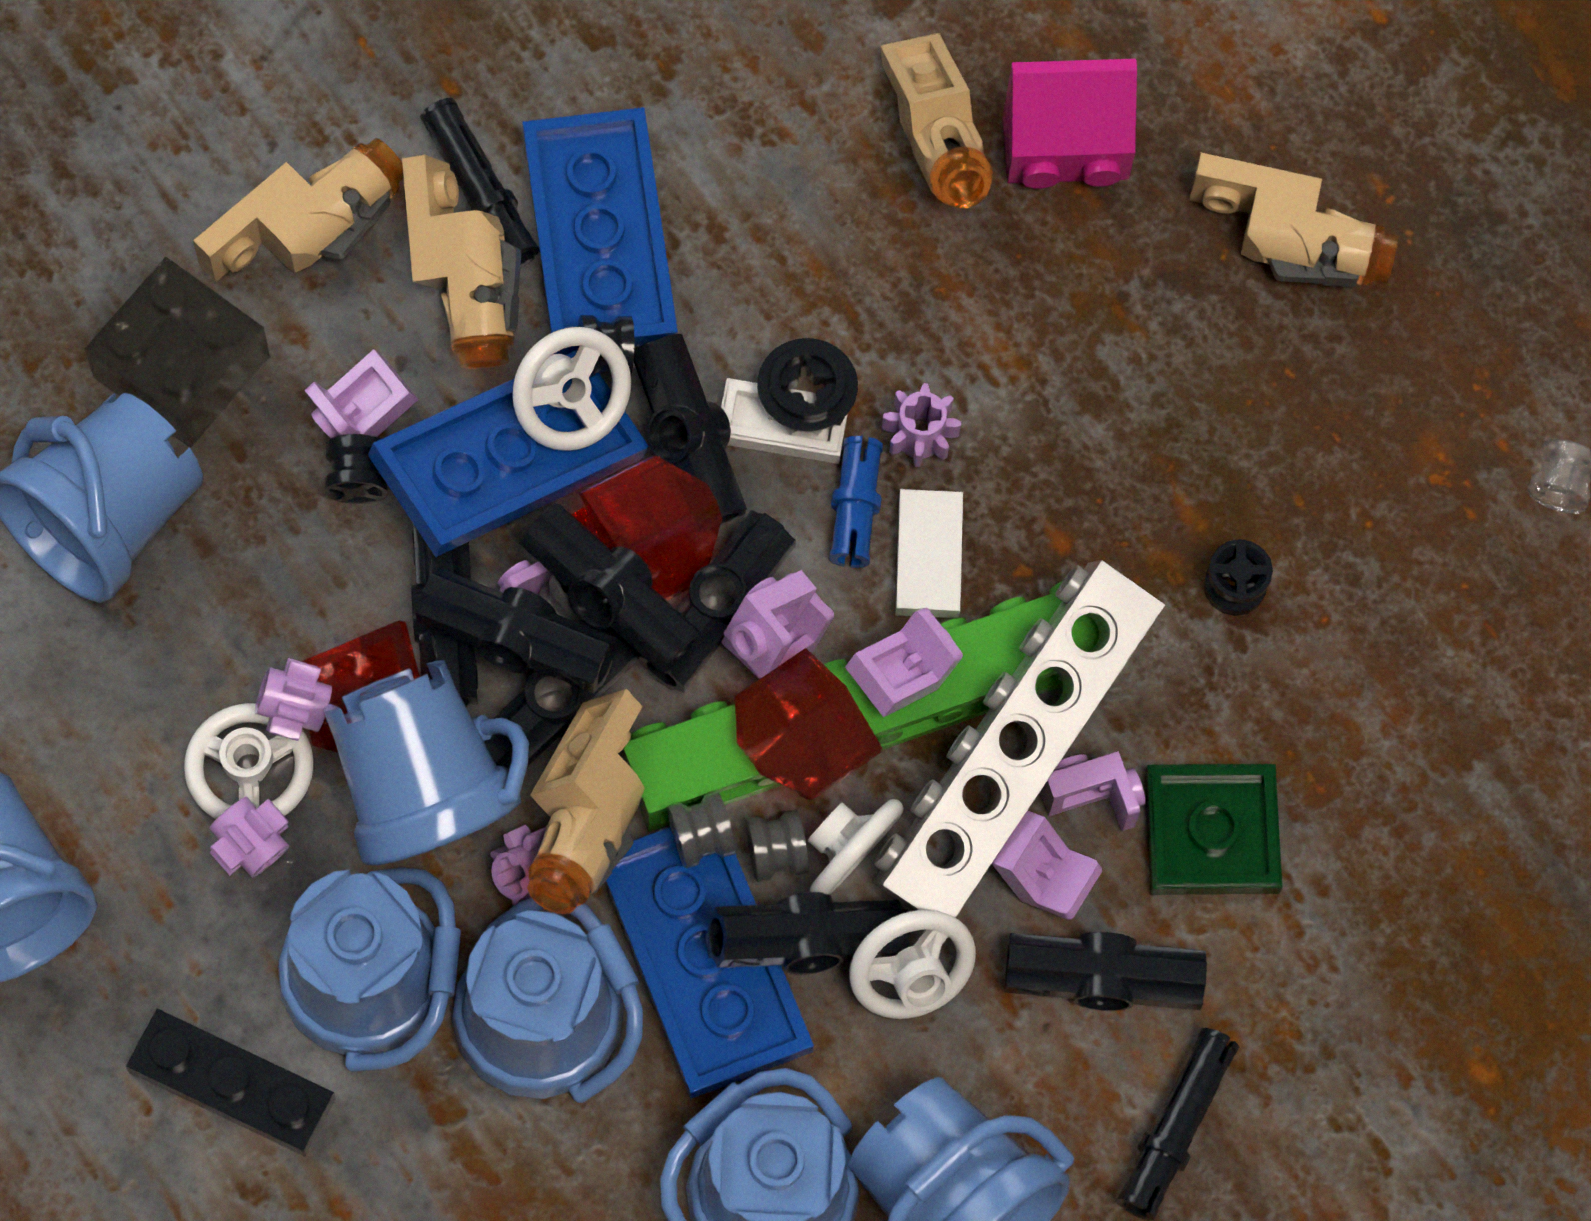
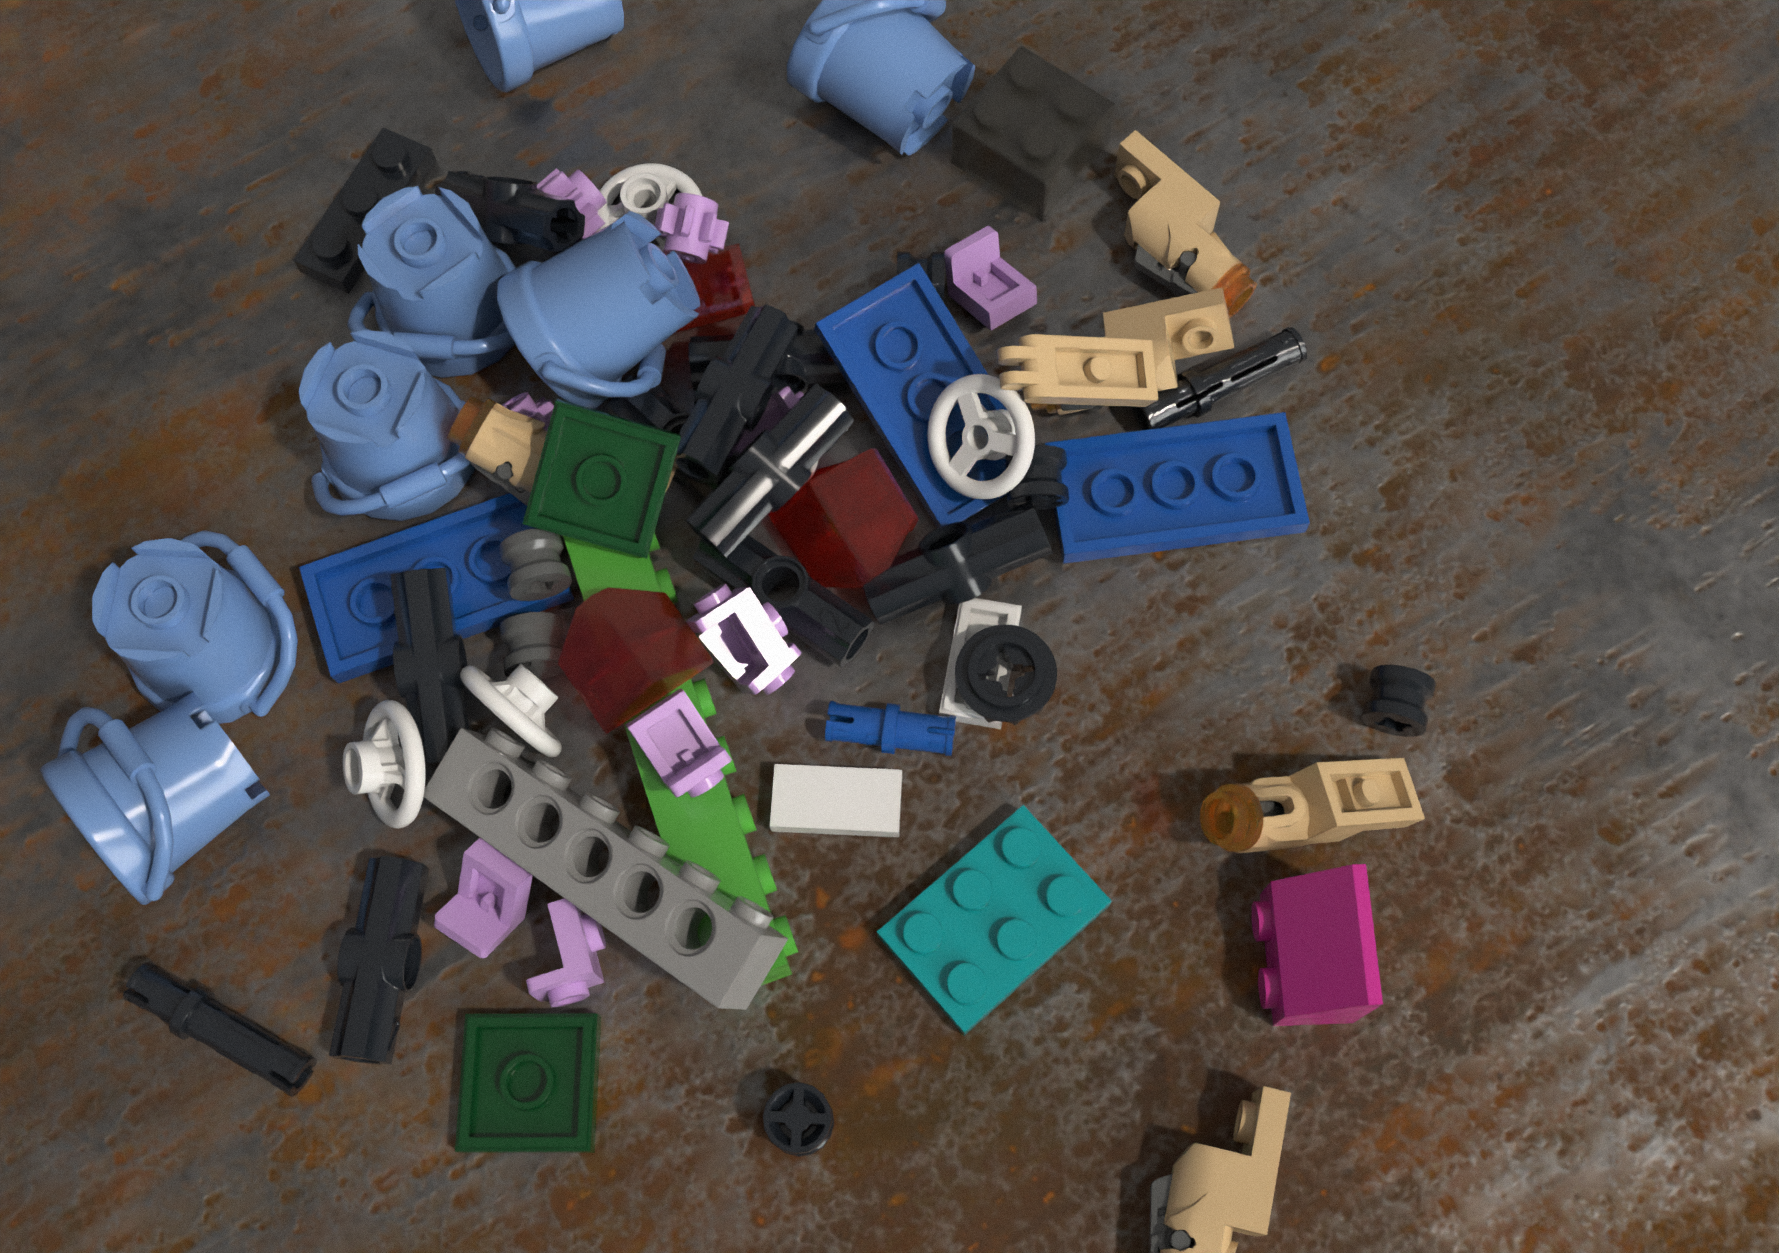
camera: 100 degrees right, 0 degrees up
lavender gear [882,383,961,467] -> none
none -> black piece [435,171,585,252]
none -> dark green tile [523,399,681,559]
none -> teal plate [877,805,1112,1036]
none -> tan hinge [997,334,1159,407]
none -> black wheel [1361,665,1436,737]

